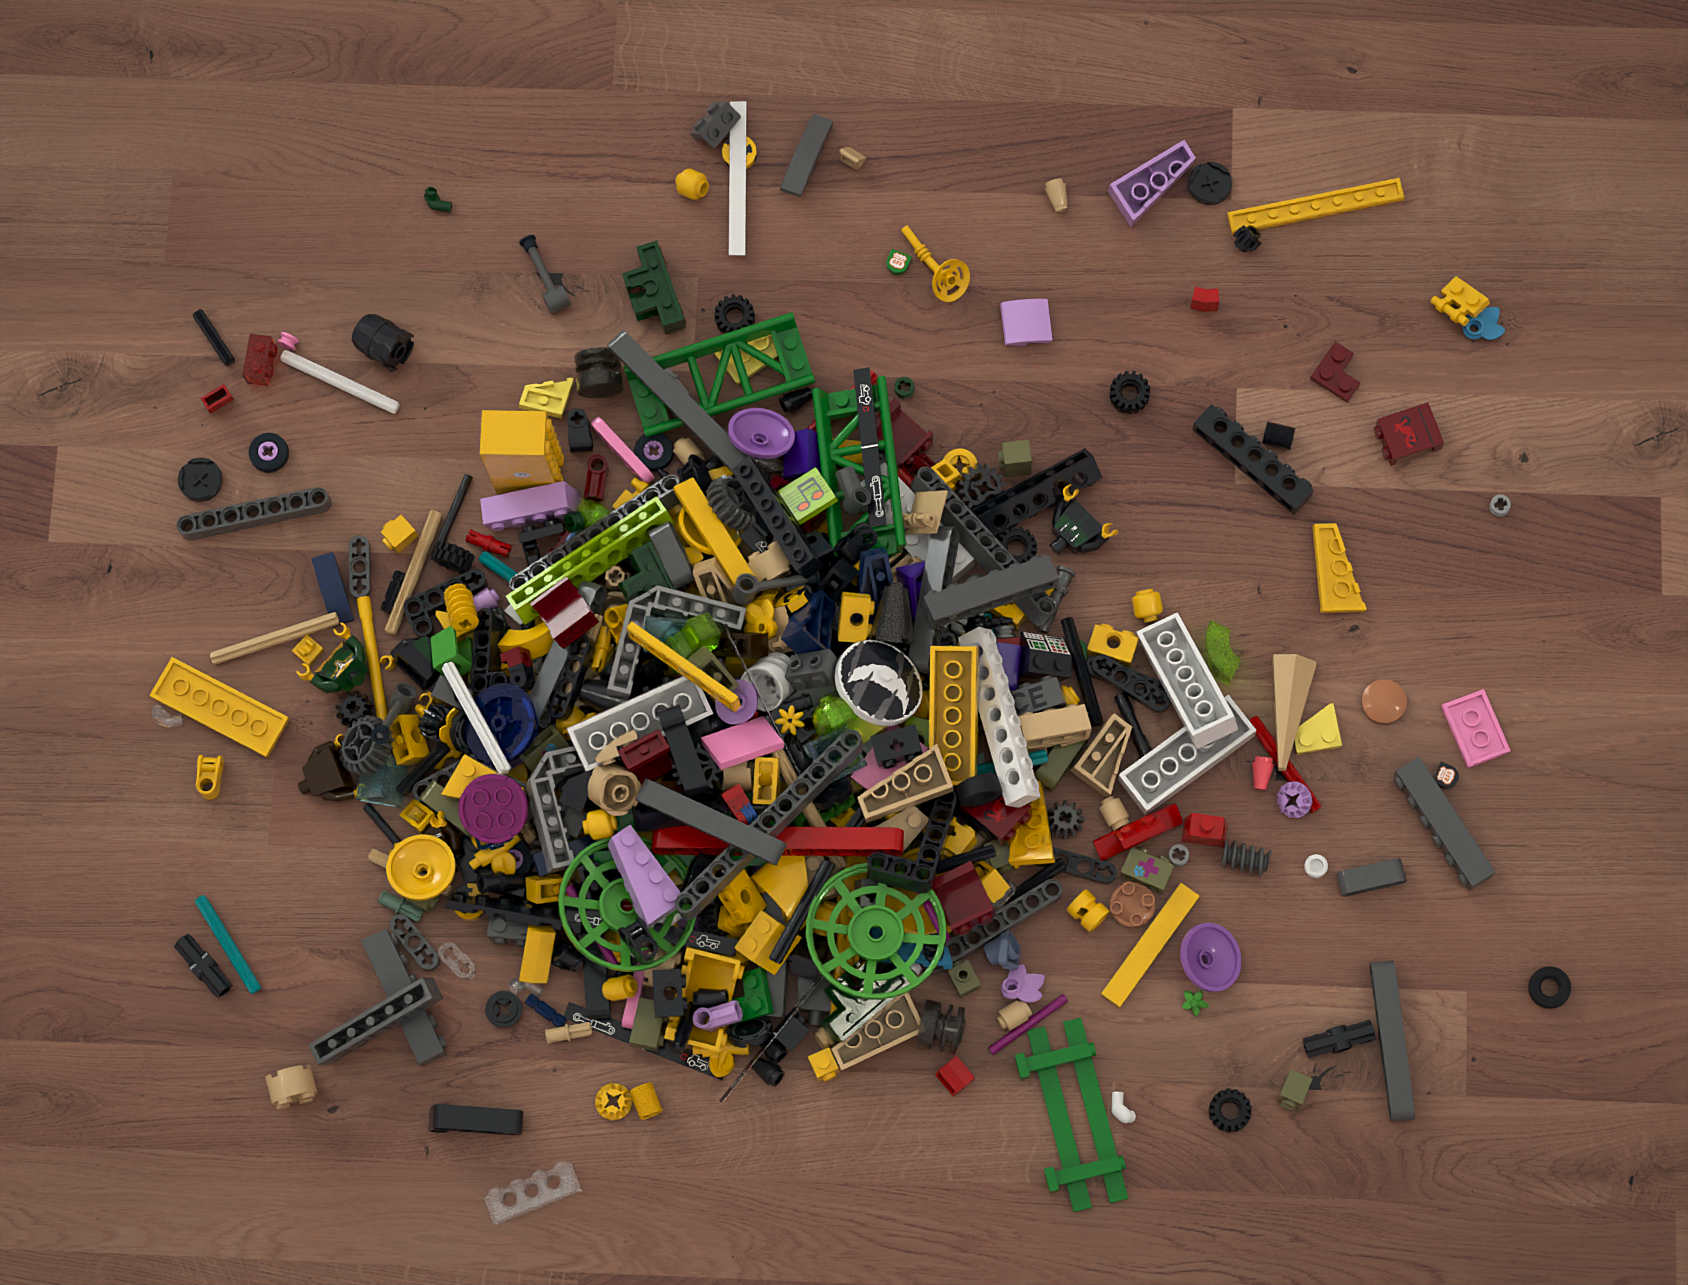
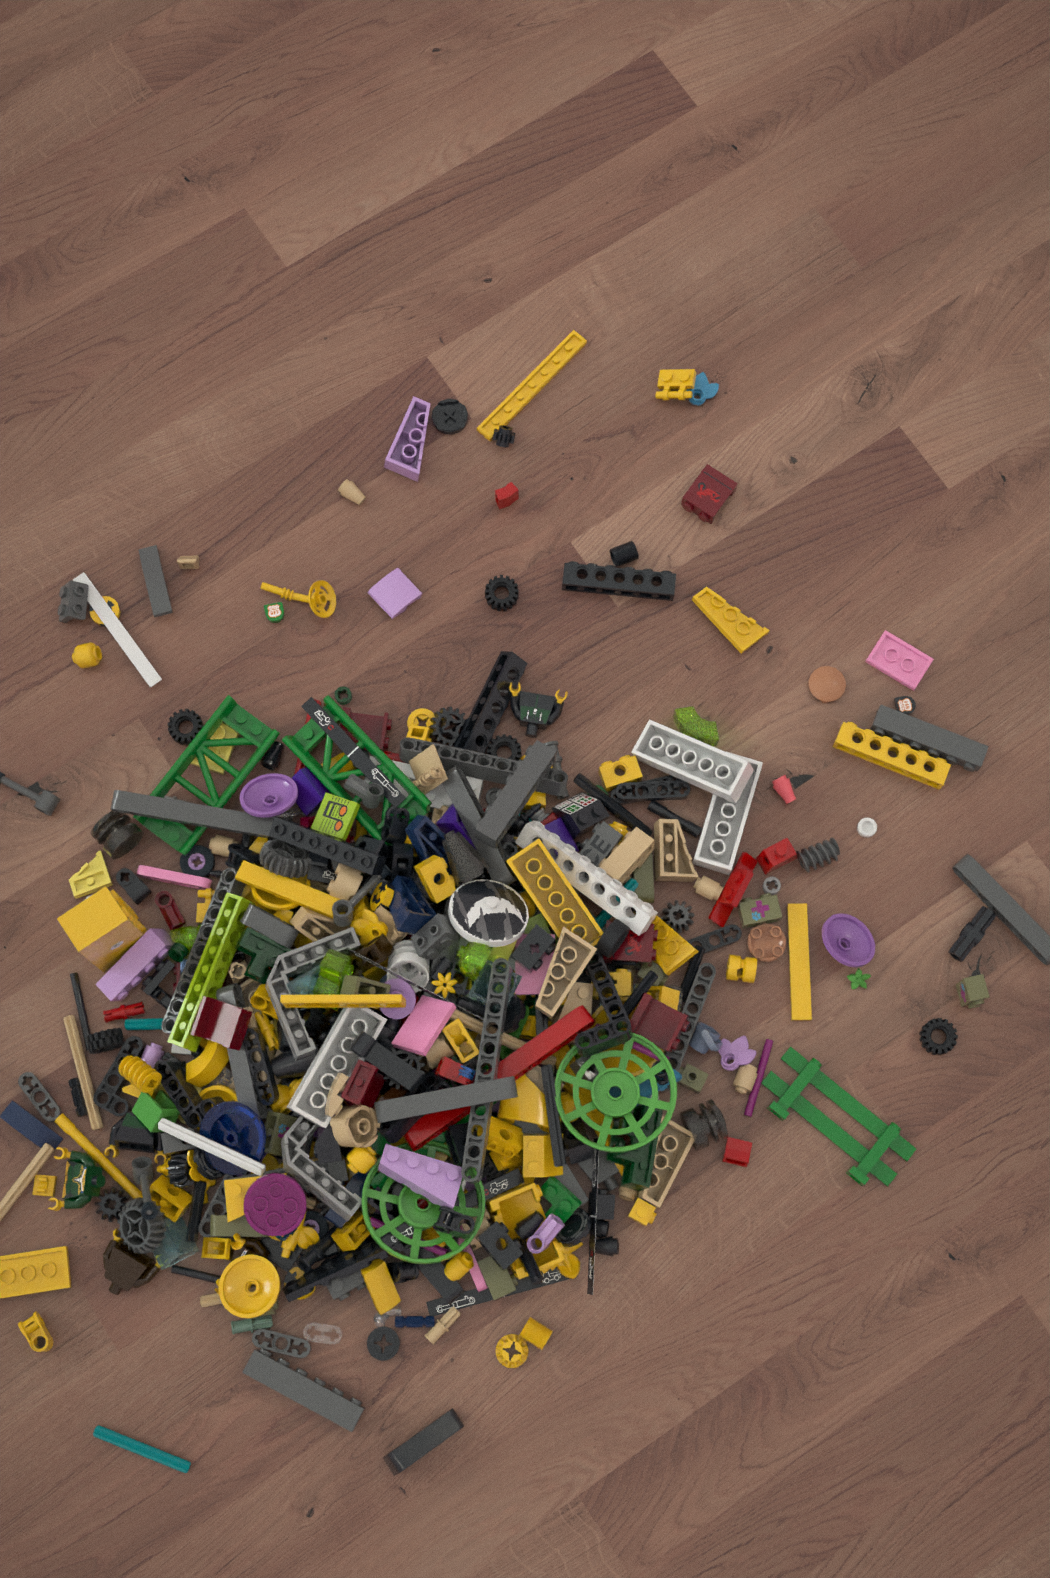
camera: 45 degrees left, 0 degrees up
black piece [174,933,233,998] -> none
tan brick [265,1065,318,1110] -> none
dark grey brick [308,977,444,1065] -> none
yellow brick [381,515,419,553] -> none
clear brick [483,1160,583,1225] -> none
leg [500,646,536,692] -> none
dark green piece [622,240,686,335] -> none
dark red tile [910,453,936,474] -> none
olive brick [998,440,1032,477] -> none
white arm [1112,1092,1136,1124] -> none
yellow head [1132,588,1163,622] -> none
red axle [1249,716,1321,813] -> none
tan wedge [1272,654,1316,771] -> none
lavender gear [1276,782,1312,818] -> none
light yellow wing [1294,703,1342,755] -> none
dark red plate [1310,341,1360,403] -> none
dark grey beam [1336,858,1407,897] -> none
light grey bush [1489,494,1511,517] -> none
none -> yellow brick [833,722,951,790]

